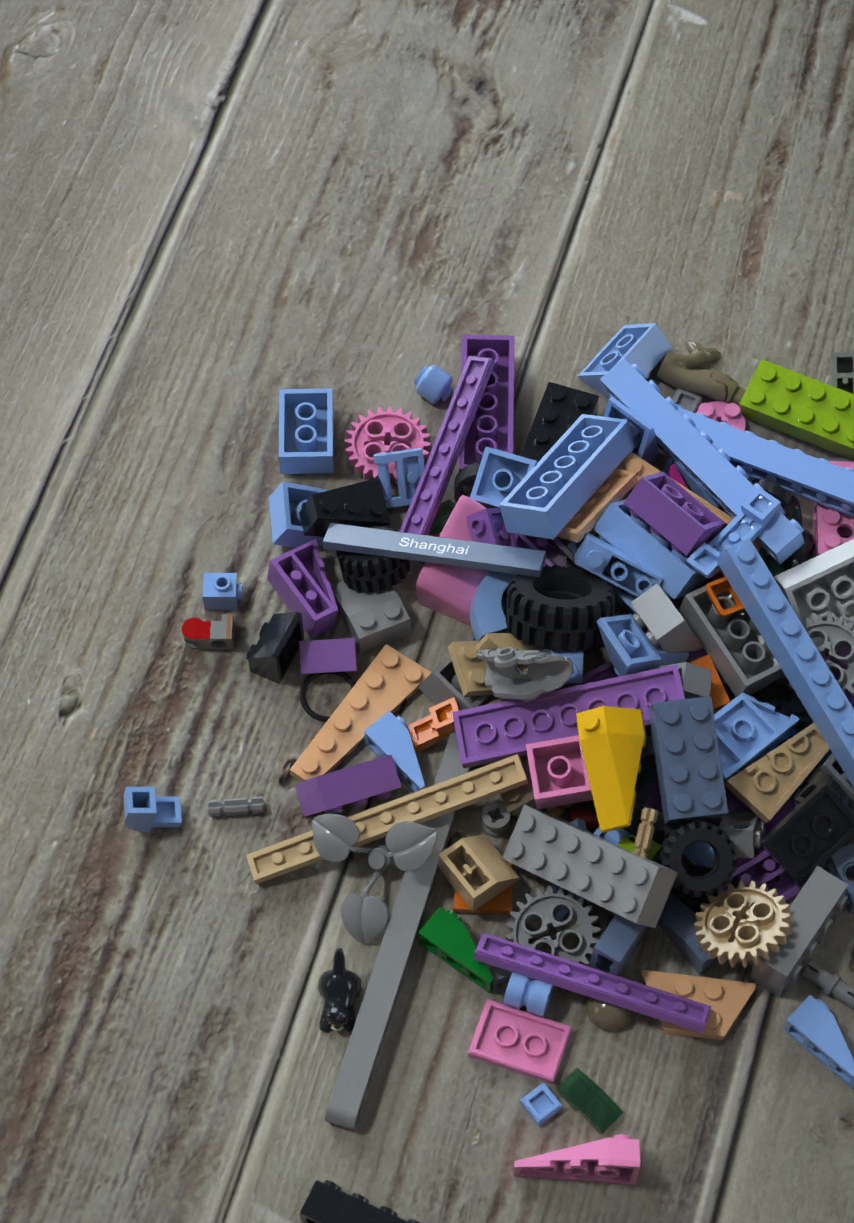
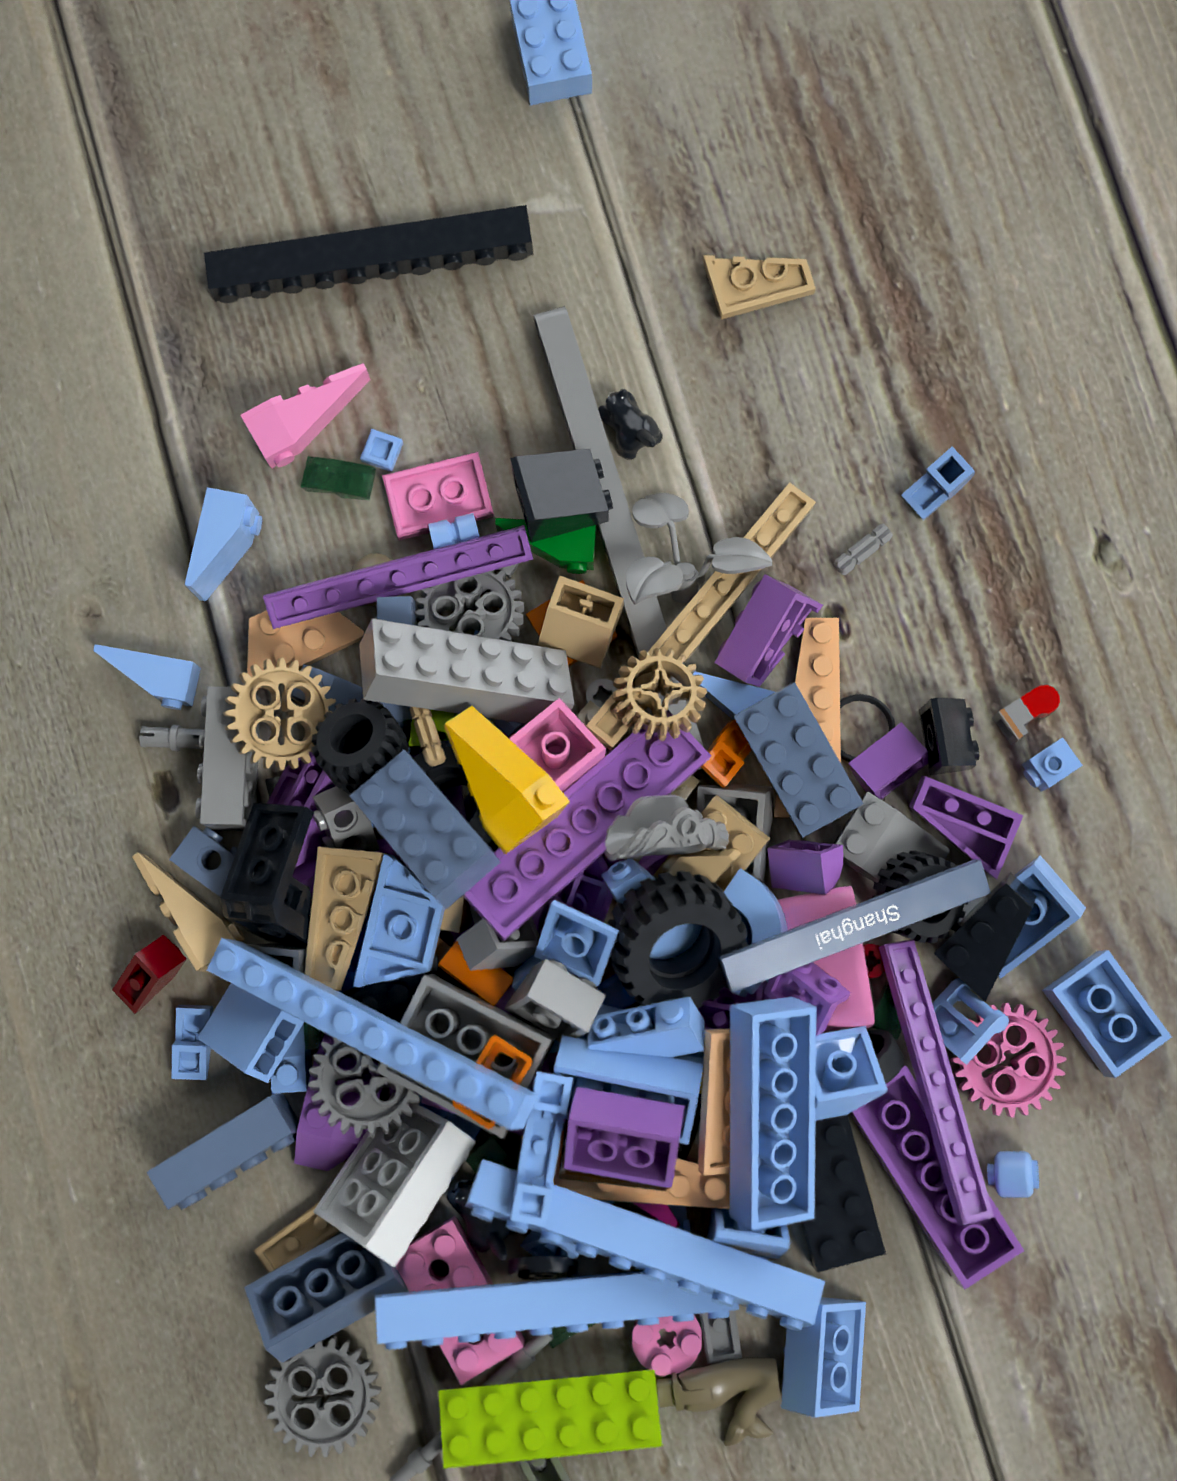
camera: 150 degrees right, 20 degrees up
none -> light blue slope [184,487,262,601]
none -> slope [510,449,613,543]
none -> tan gear [612,647,707,741]
none -> tan wing [703,255,816,320]
none -> sand blue brick [733,682,864,838]
none -> medium lavender brick [767,839,843,894]

